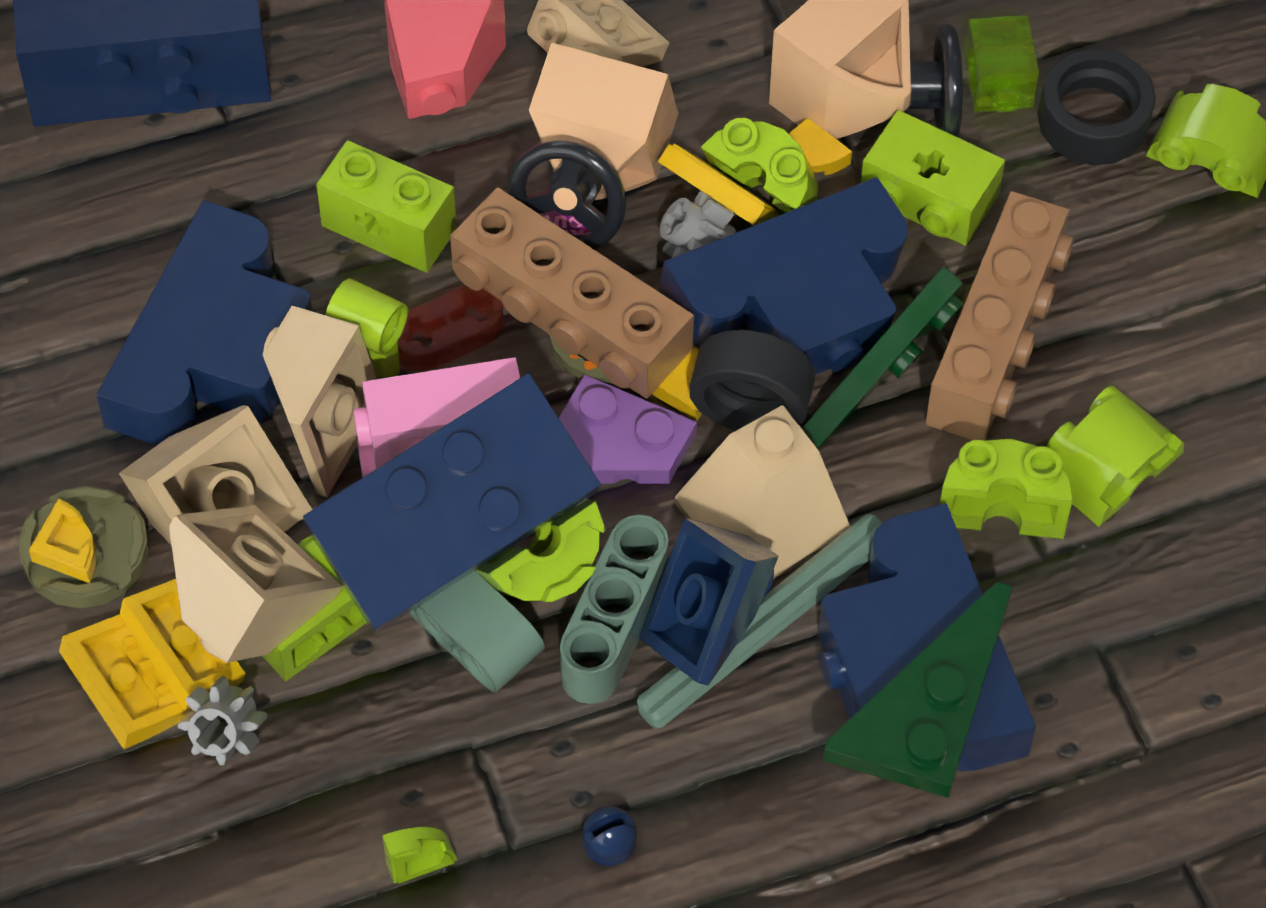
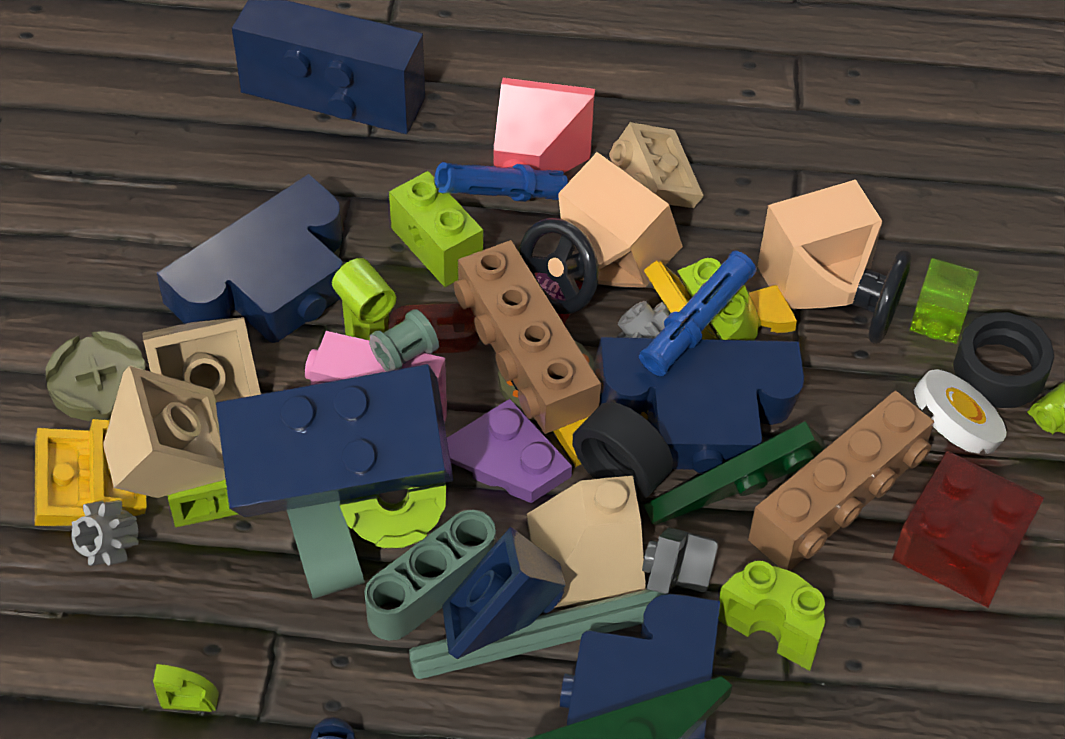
camera: 25 degrees right, 5 degrees down
yellow tile [28,499,97,583] -> none
tan slope [262,306,377,498] -> none
lime brick [861,110,1005,246] -> none
lime cylinder [1046,385,1184,527] -> none
none -> sand green bush [369,309,439,372]
none -> blue pin [434,162,568,202]
none -> blue pin [639,251,756,376]
none -> dark grey bracket [642,527,719,594]
none -> clear red brick [892,451,1044,608]
none -> white tile [914,369,1007,454]

